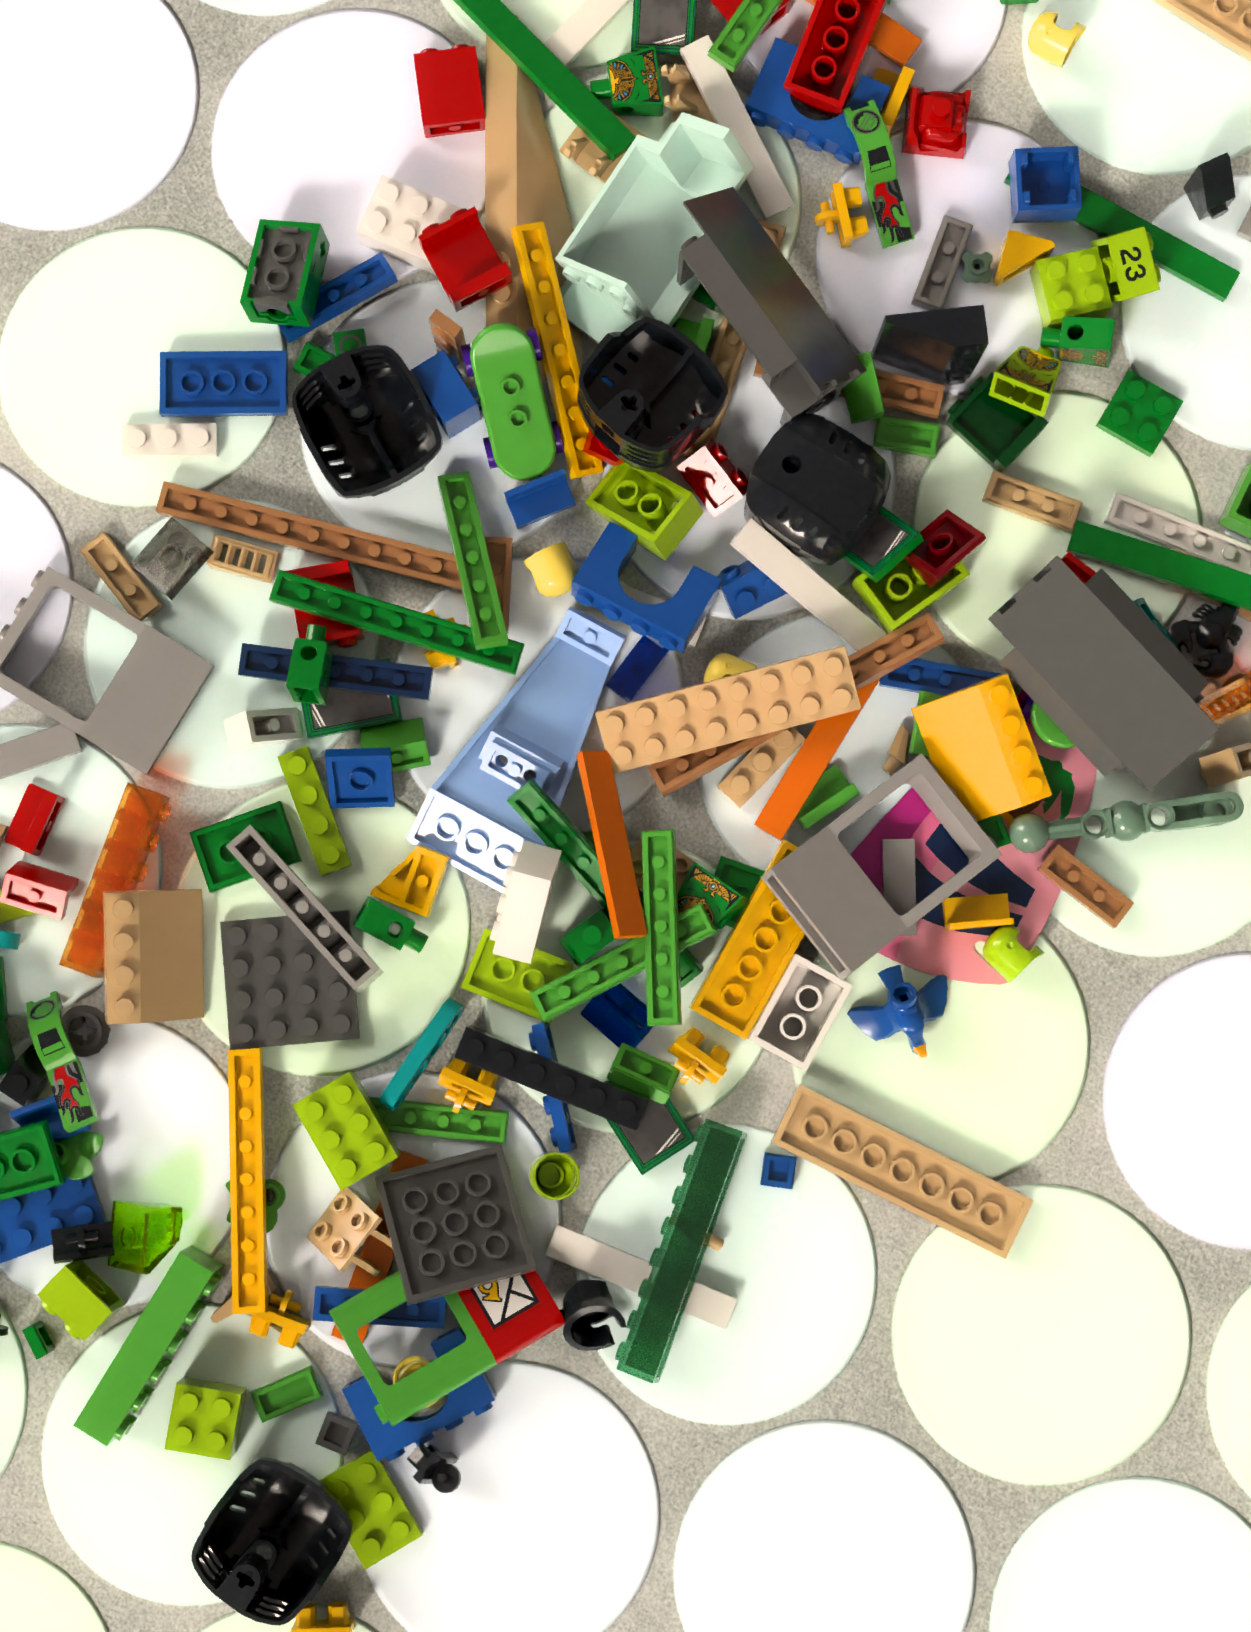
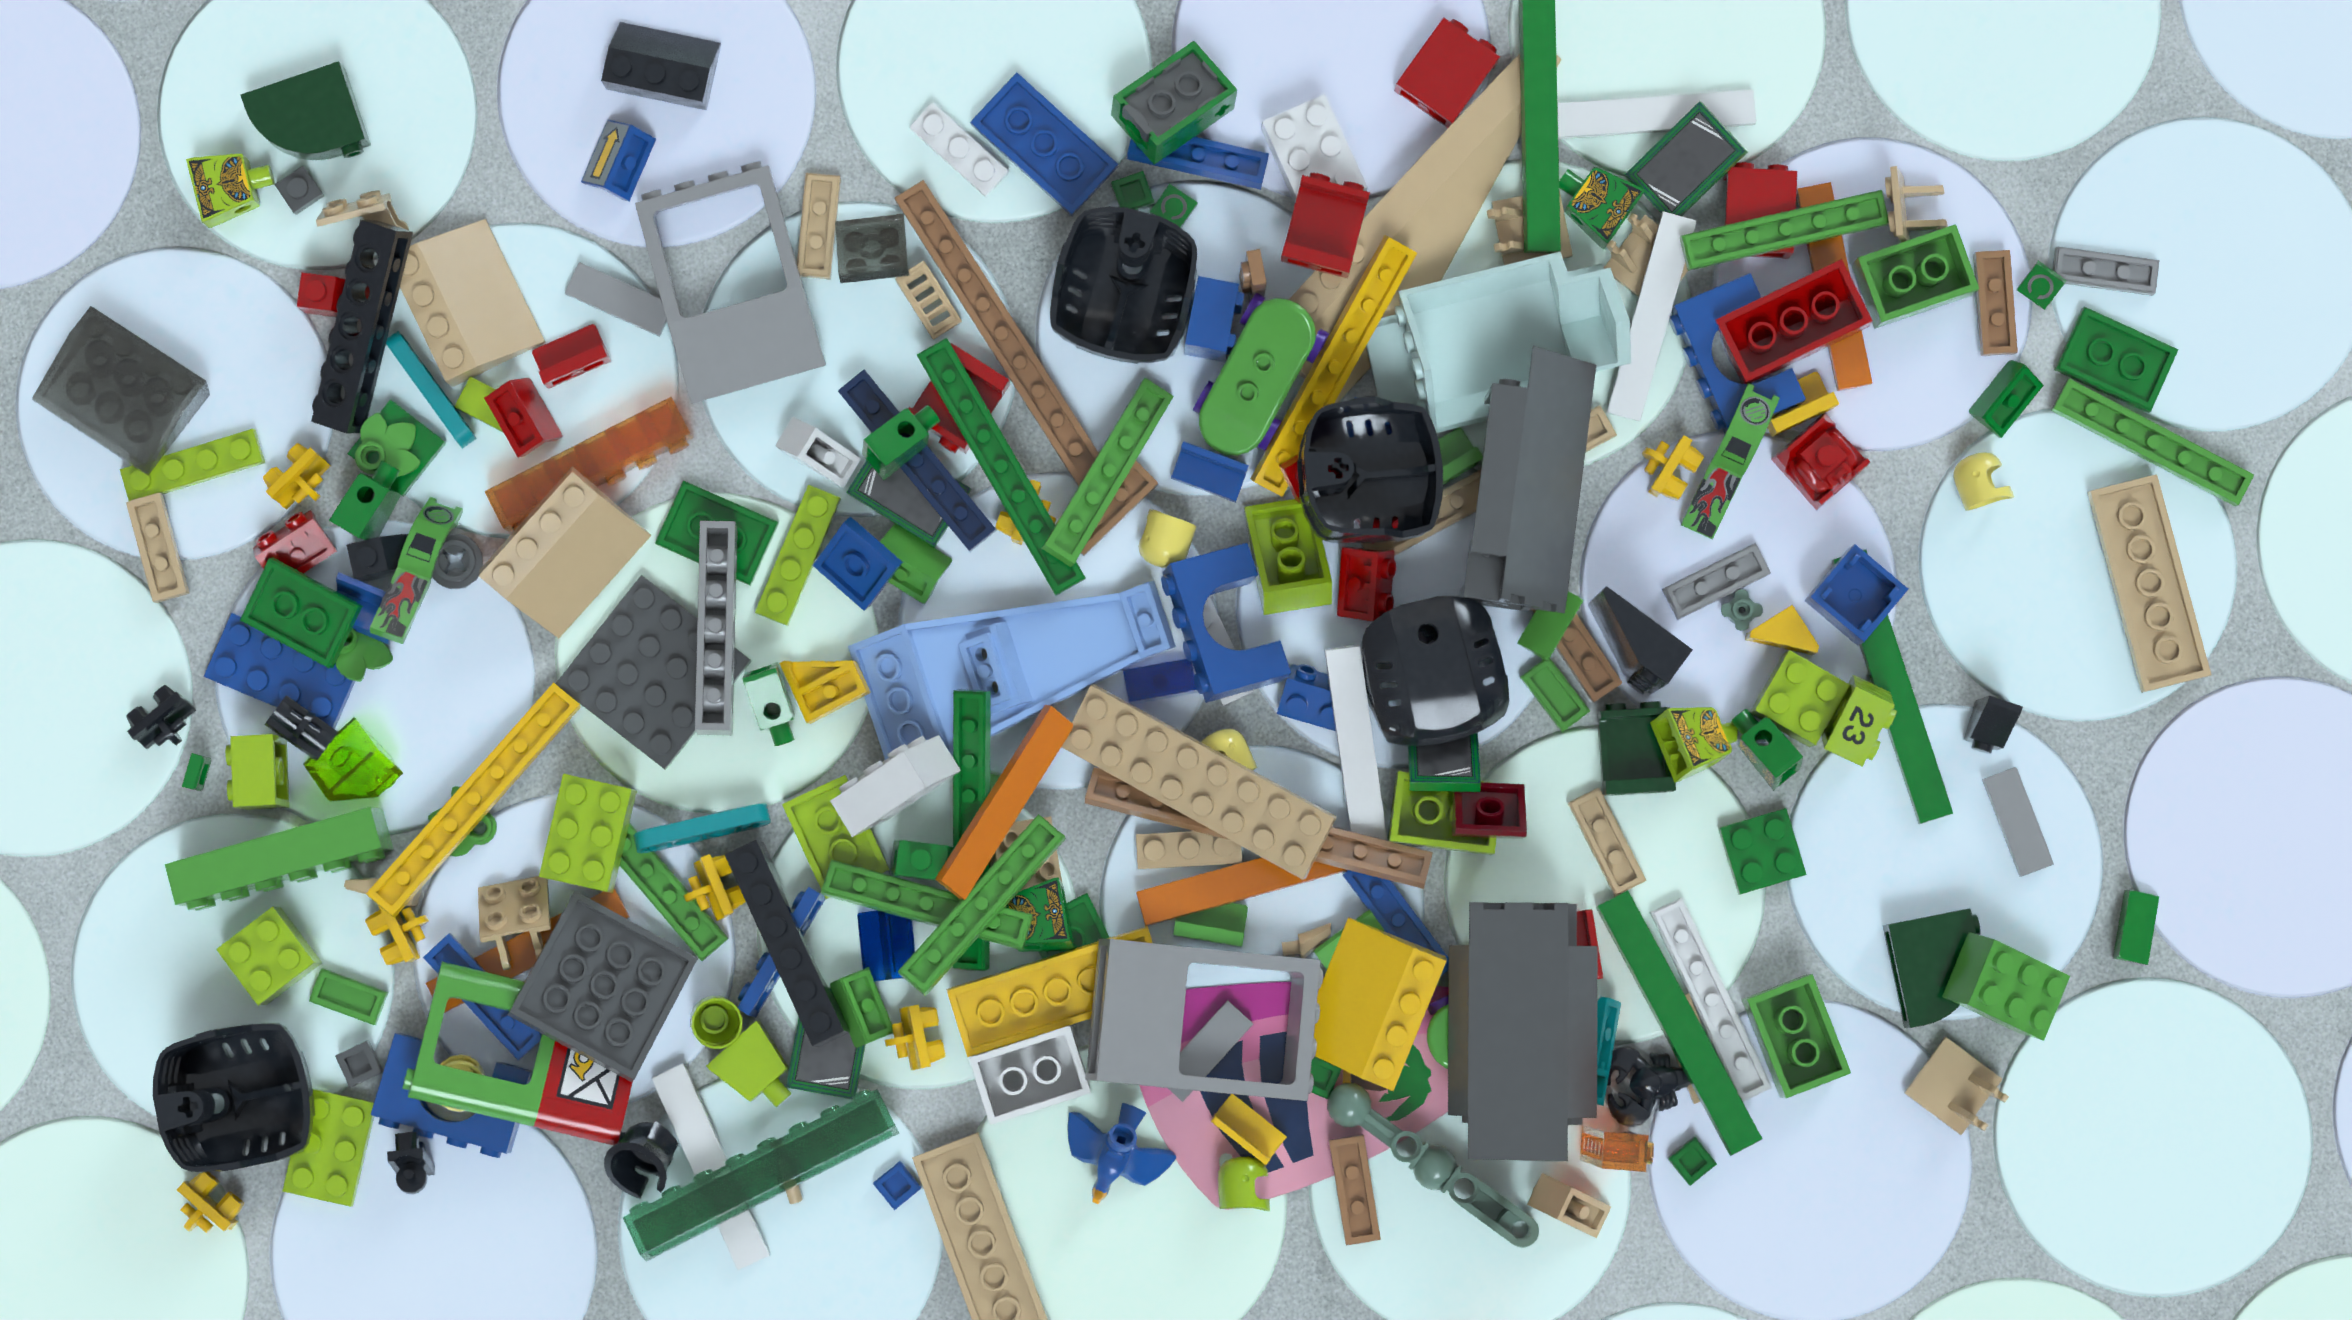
camera: 40 degrees right, 0 degrees up
none -> lime torso [706,1021,792,1108]

